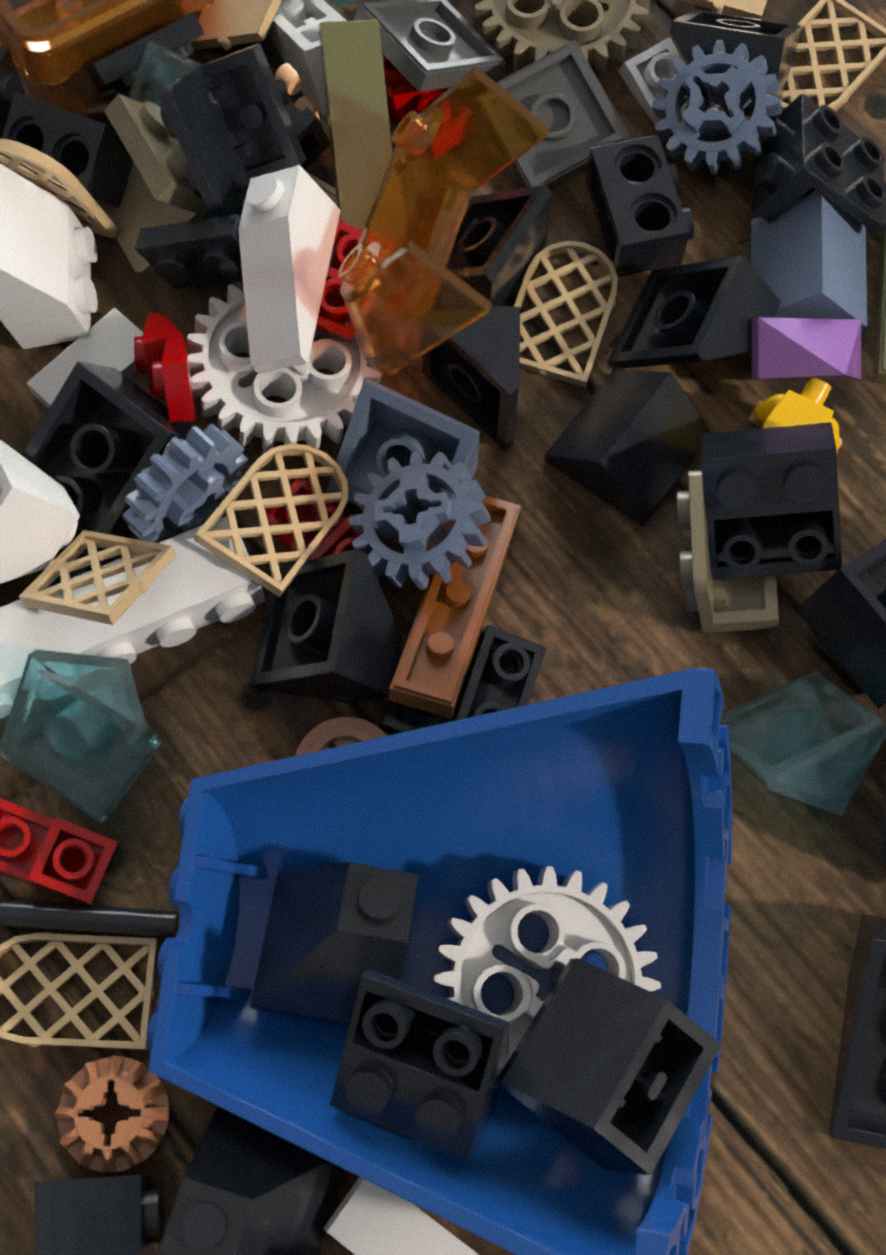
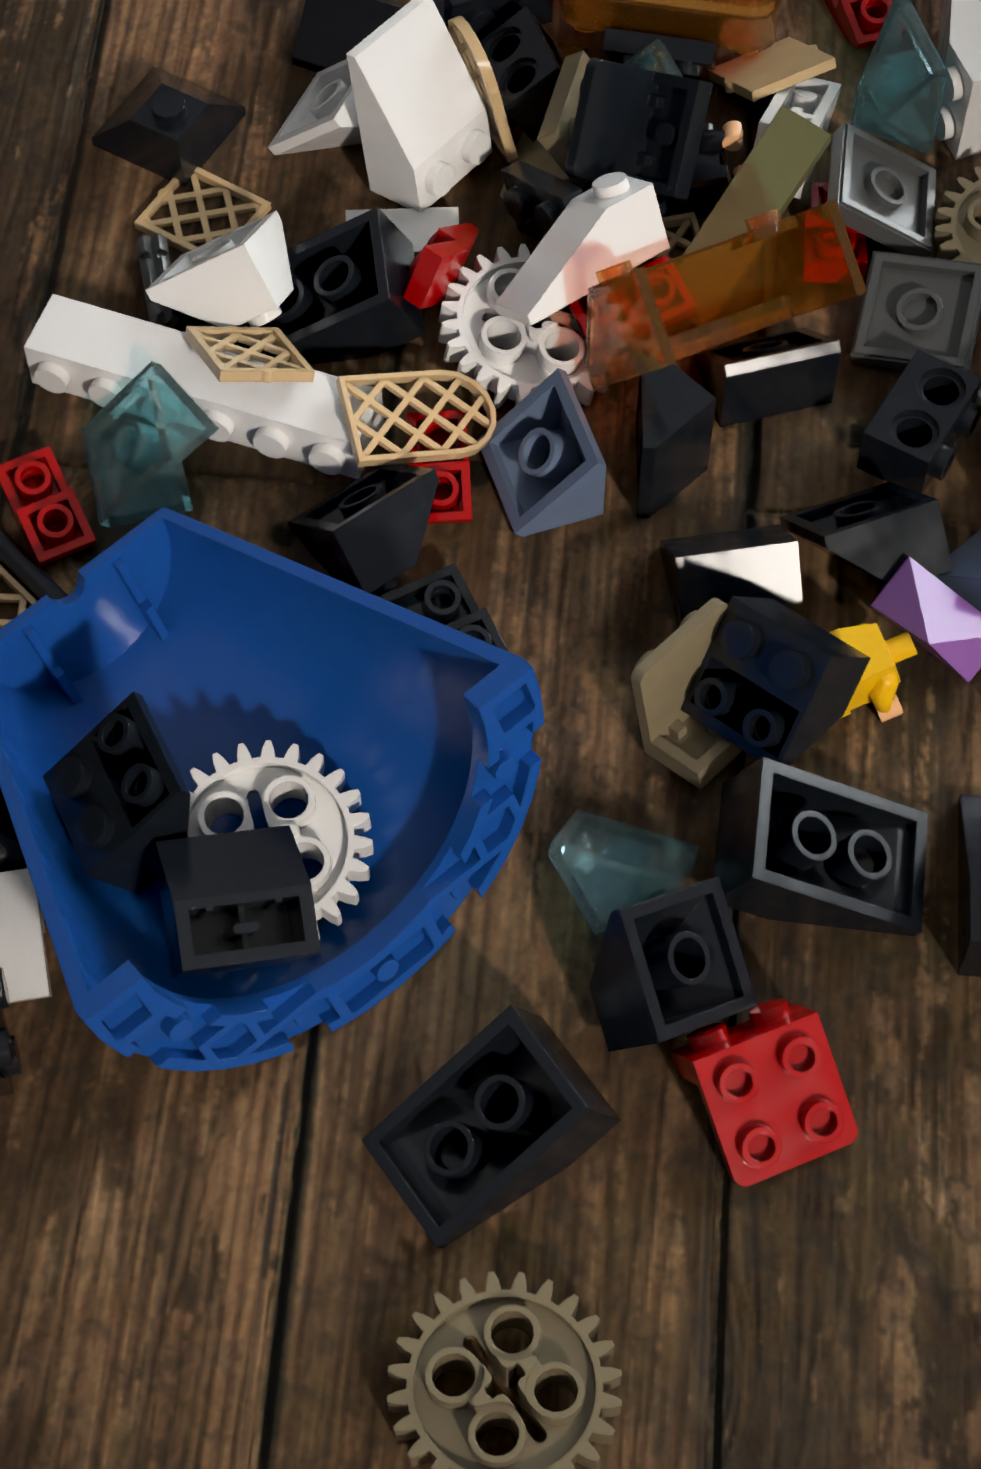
camera: 45 degrees right, 10 degrees down
sand blue gear [122,424,248,543] -> none
black slope [250,862,419,1026] -> none
sand blue gear [349,450,490,590] -> none
dark orange tile [388,495,522,719] -> none
tan window [514,241,618,388] -> none

